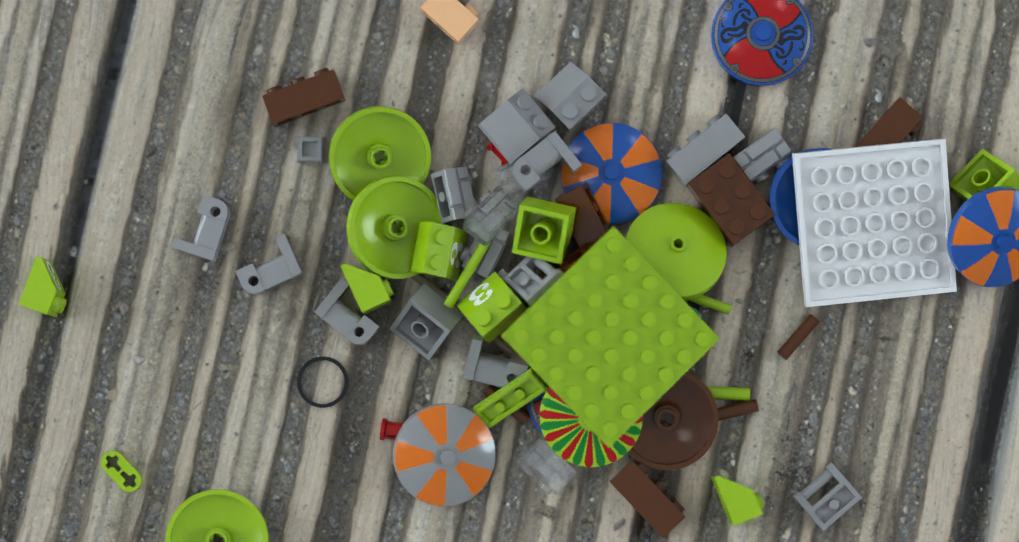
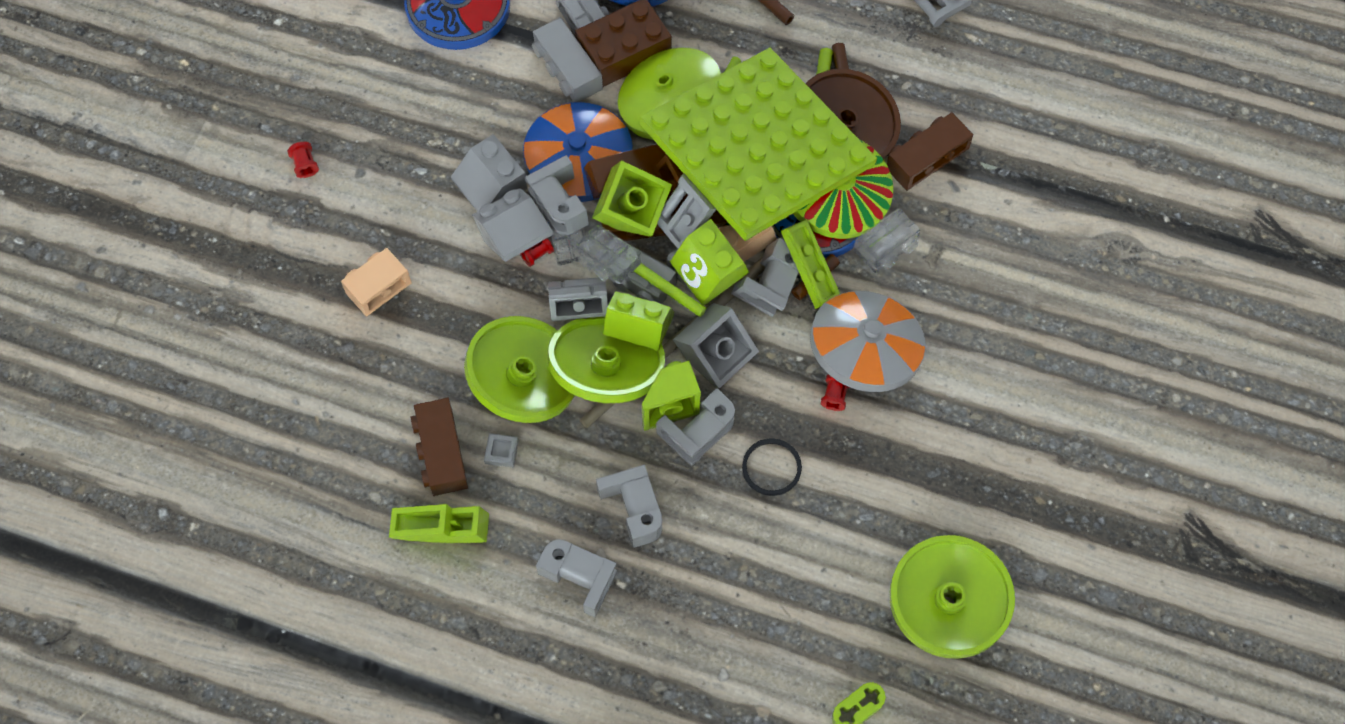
camera: 90 degrees left, 20 degrees down
lime slope [711,475,765,526] -> none
none -> lime slope [389,504,489,543]

